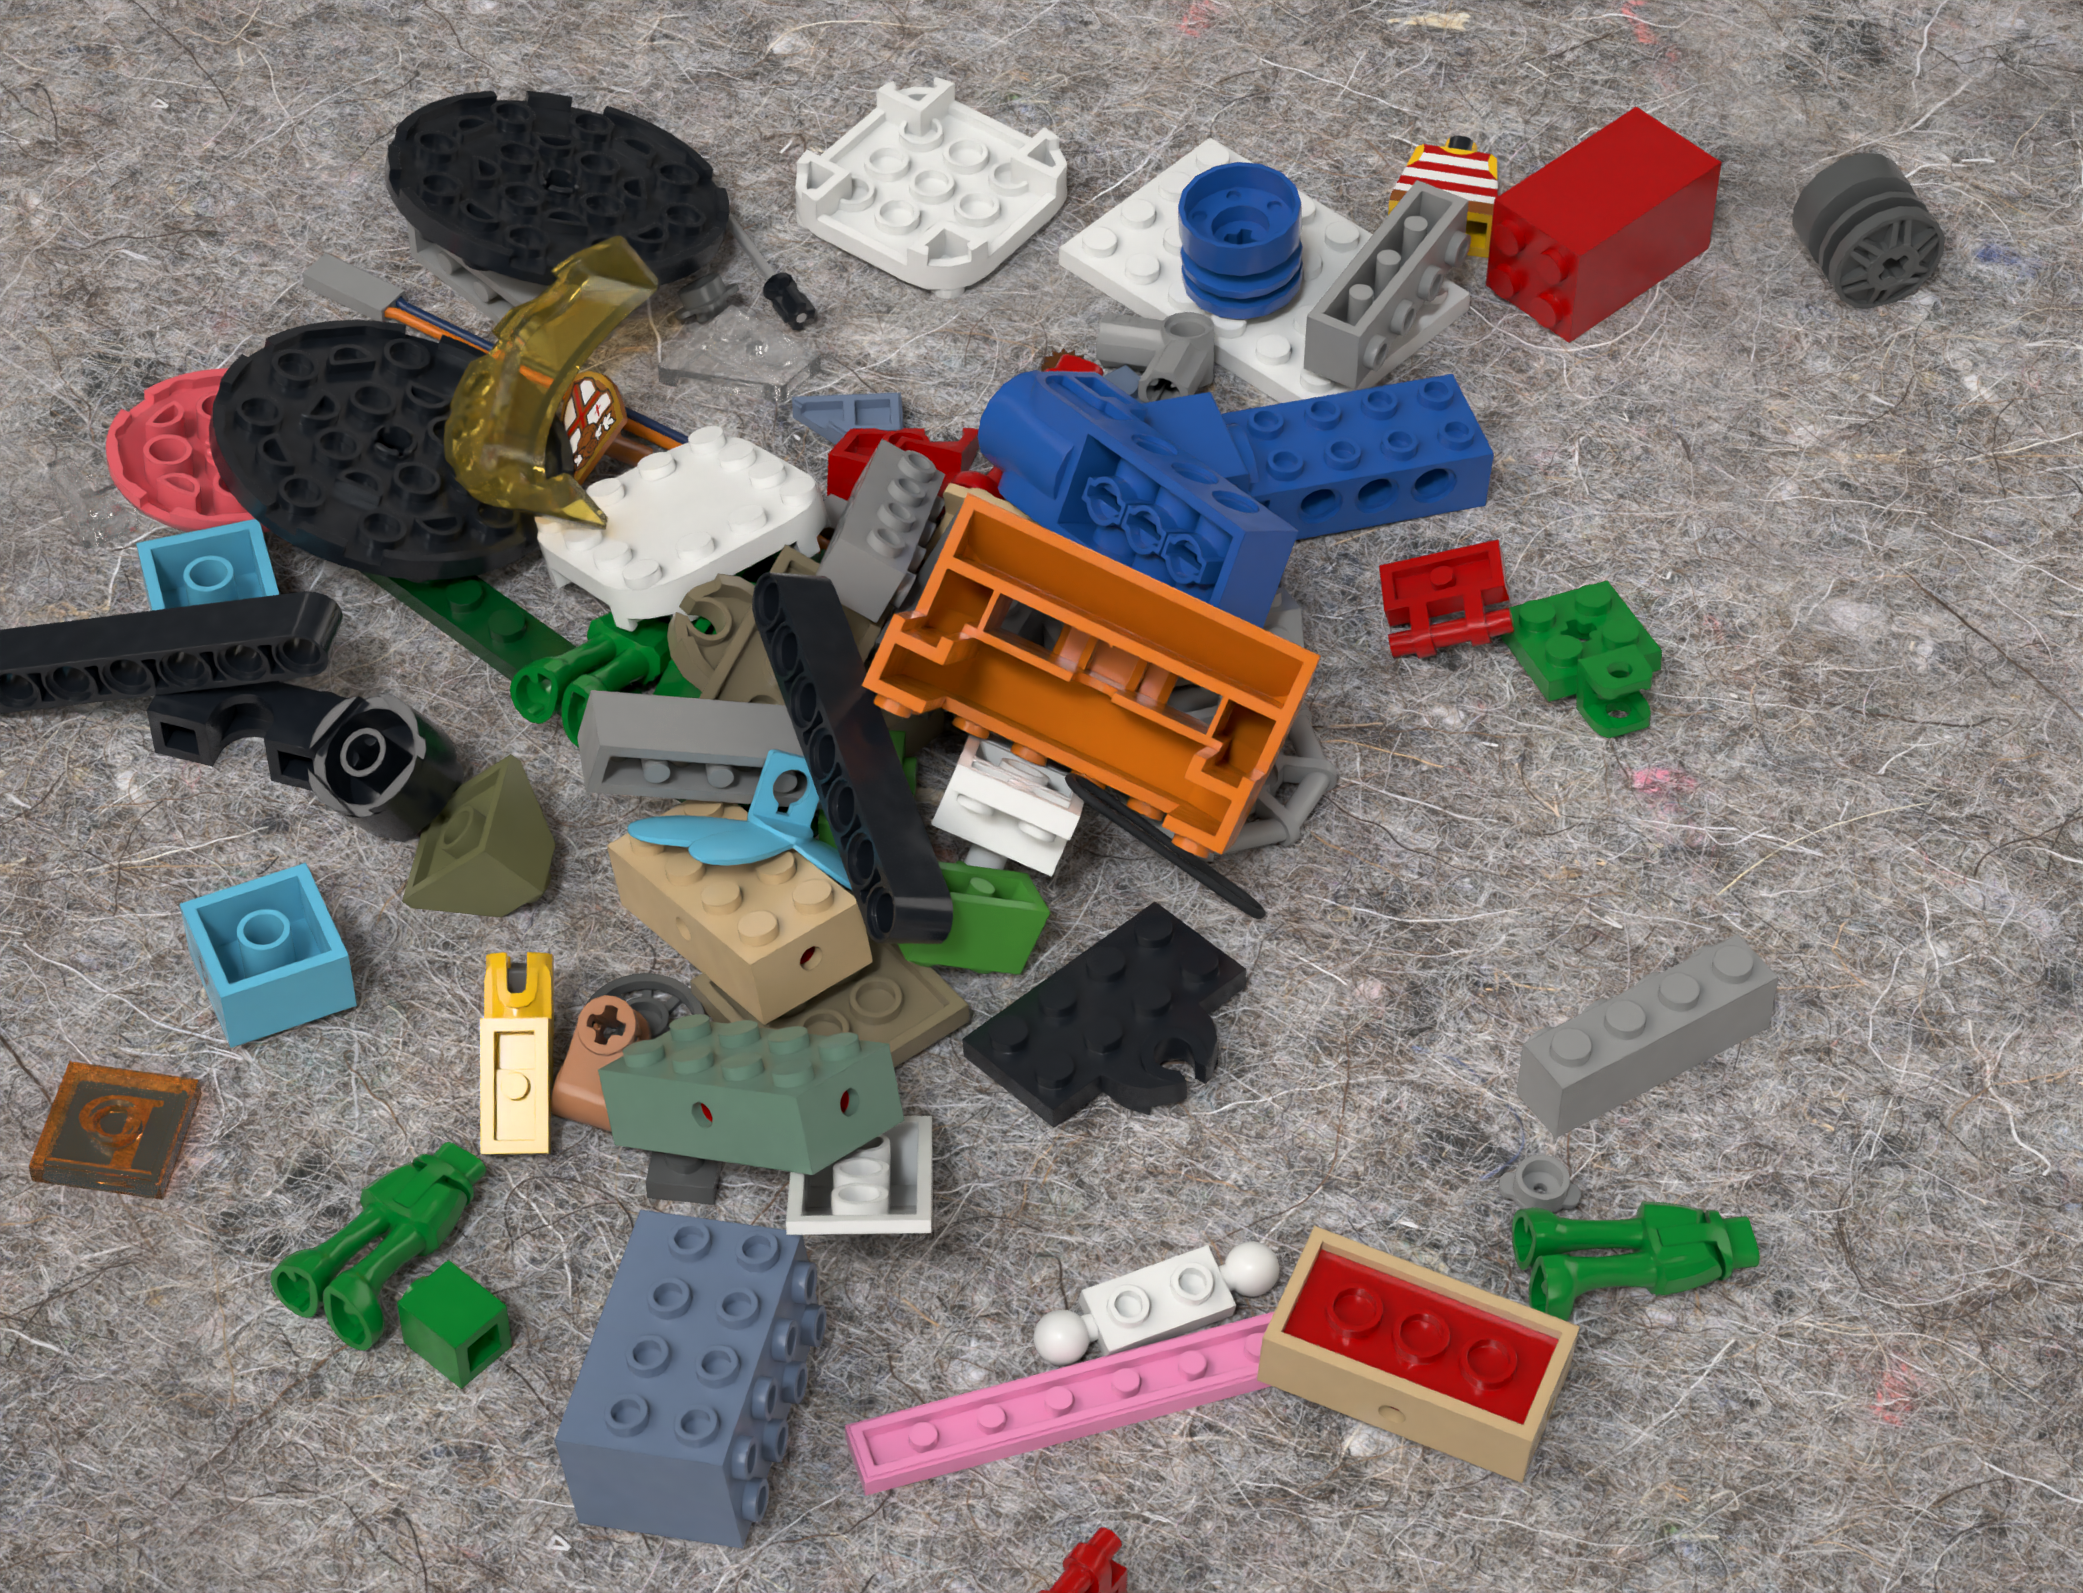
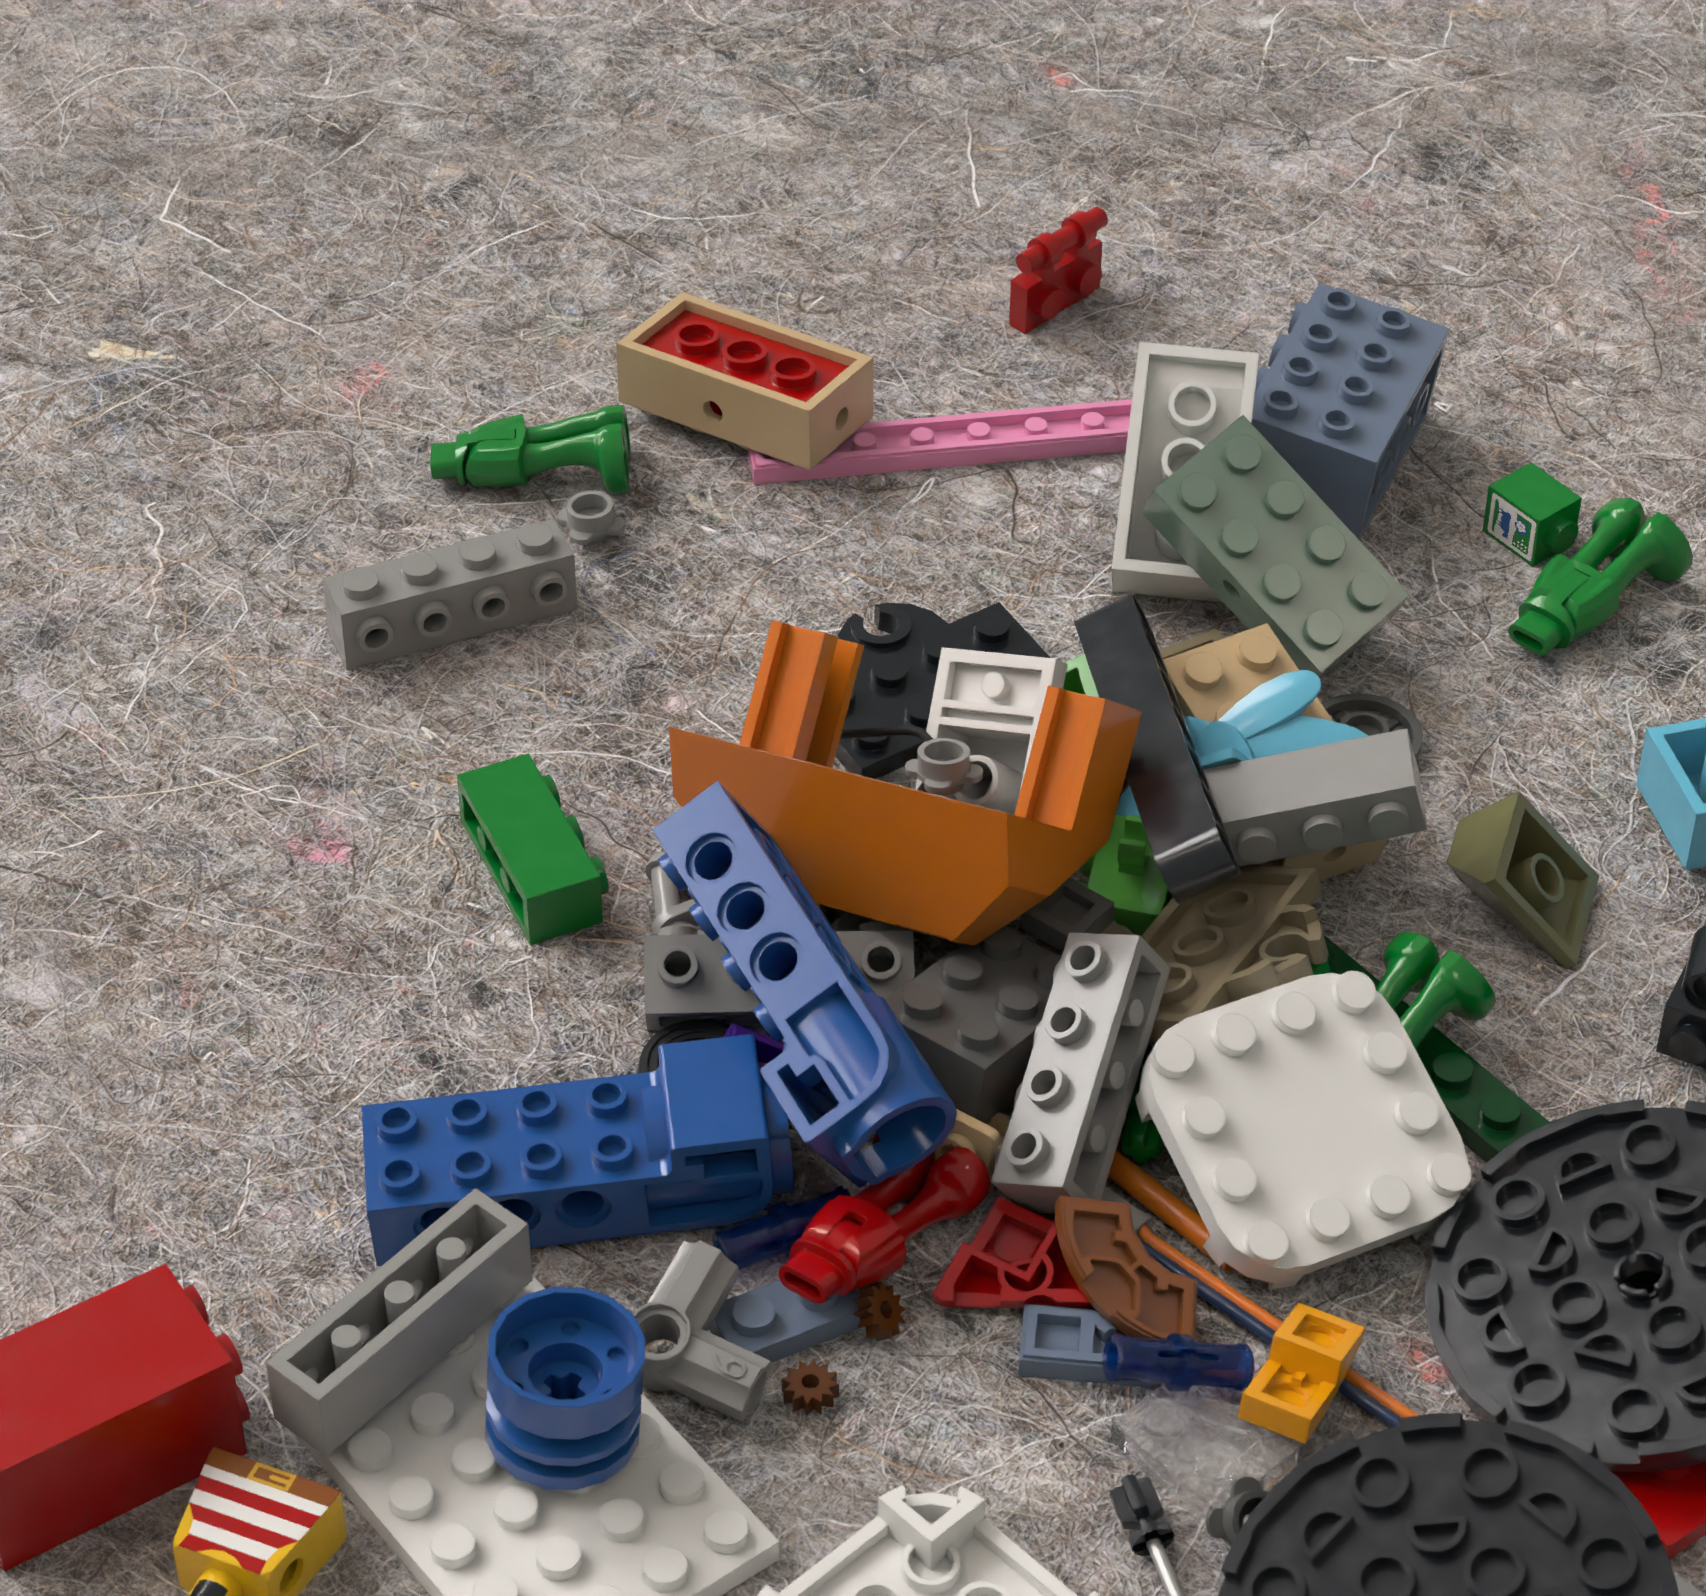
camera: 170 degrees left, 5 degrees down
black brick [308,693,464,842] -> none
clear yellow windscreen [444,236,658,530] -> none
plate [480,952,554,1155] -> none
nougat piece [551,995,652,1132] -> none
shield [560,371,653,502] -> none
white plate [1034,1241,1279,1366] -> none
red plate [1379,539,1515,659] -> none
green plate [1499,580,1662,738] -> none
none -> green brick [457,753,609,945]
none -> light grey plate [905,738,983,795]
none -> dark orange tile [1055,1196,1197,1356]
none -> clear blue pin [1102,1333,1254,1393]
none -> light orange slope [1237,1302,1366,1444]

